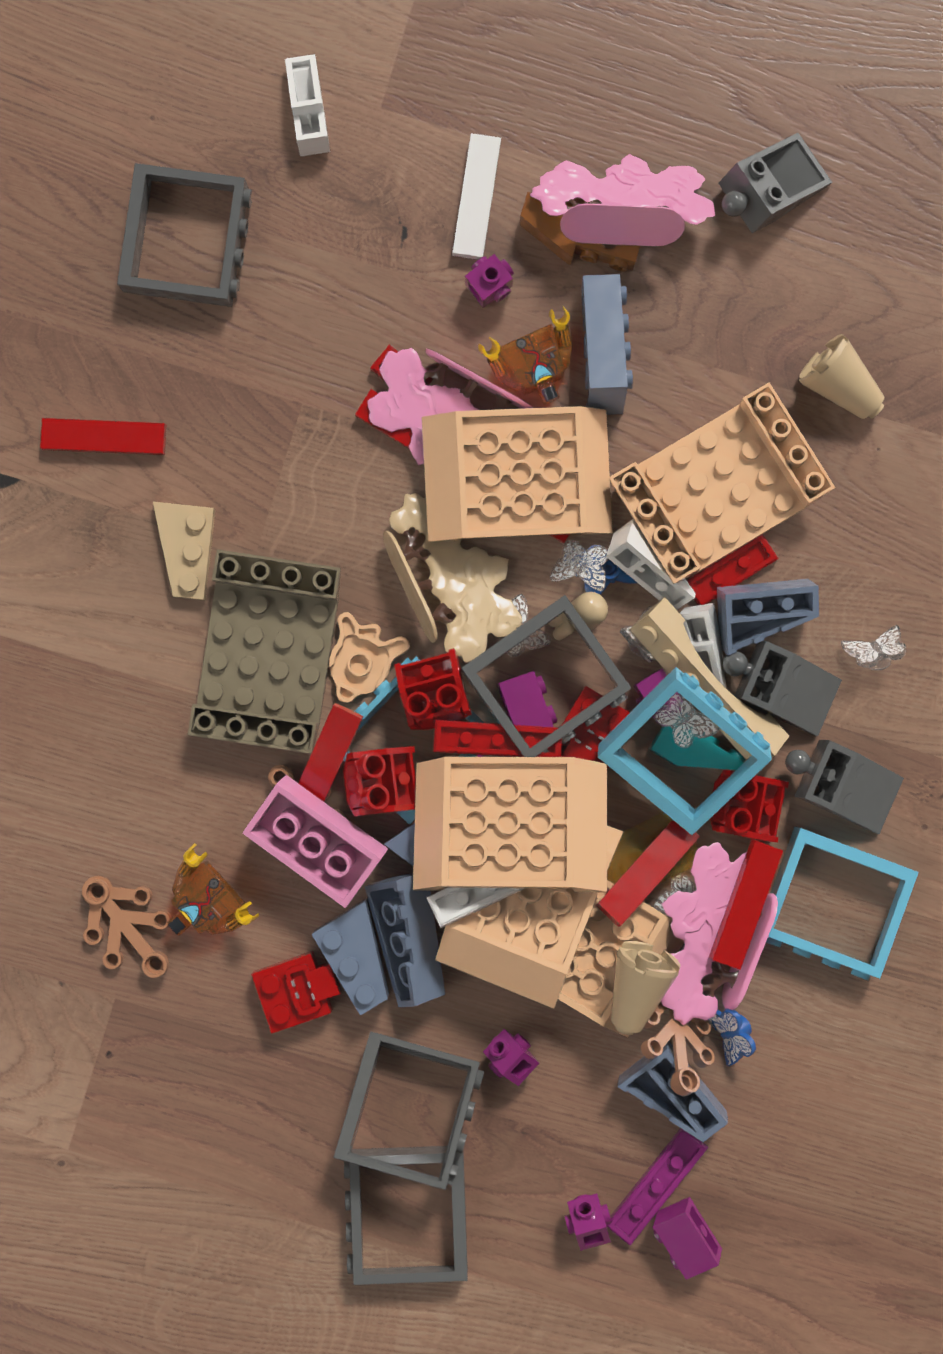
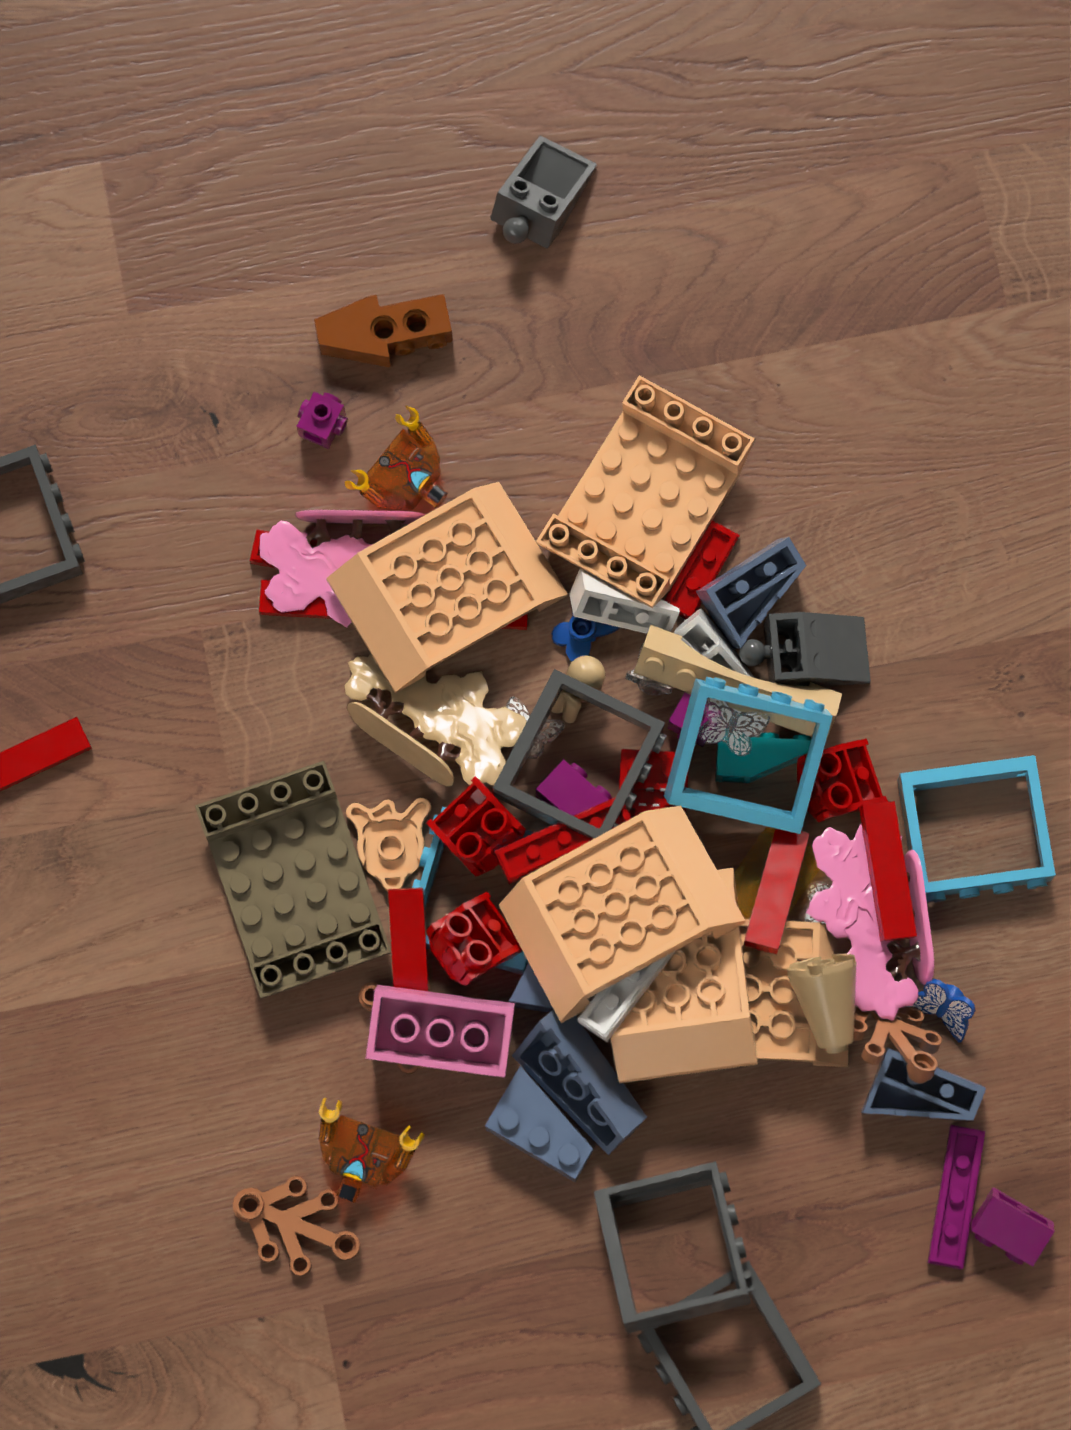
camera: 30 degrees left, 10 degrees down
tan wing [153,502,216,601] -> none
red piece [251,951,342,1034] -> none
white slope [285,54,330,156] -> none
white tile [452,133,501,260] -> none
magenta brick [483,1029,540,1086] -> none
bright pink plant [530,154,715,246] -> none
clear animal [549,540,609,591] -> none
magenta brick [564,1193,612,1251] -> none
sand blue wedge [581,274,633,415] -> none
dark grey slope [785,740,904,834] -> none
tan cone [799,334,884,419] -> none
clear animal [841,625,907,670] -> none

